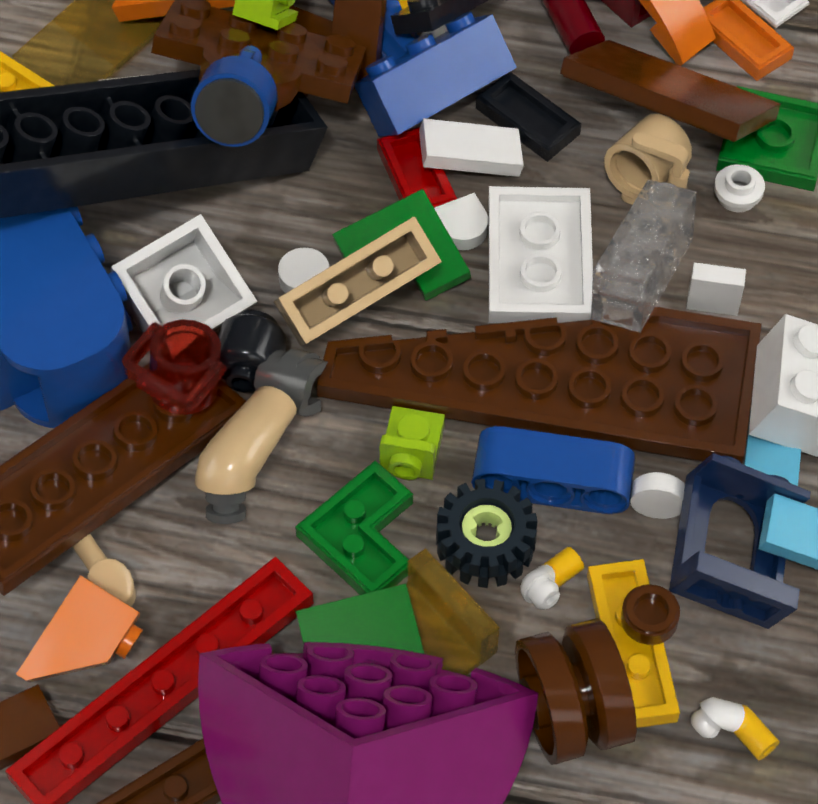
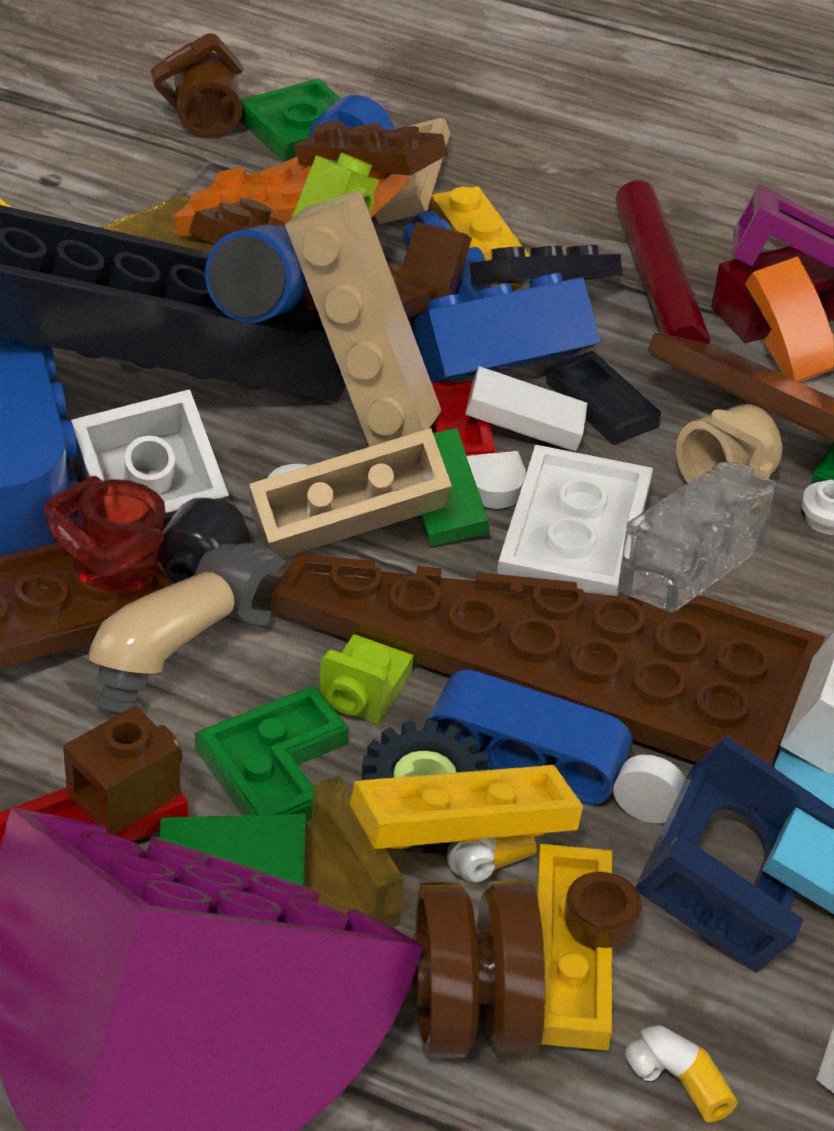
camera: 10 degrees right, 15 degrees down
white tile [686,262,746,316] -> none
none -> reddish brown brick [63,705,183,835]
none -> tan brick [285,190,441,447]
none -> yellow plate [350,765,583,849]

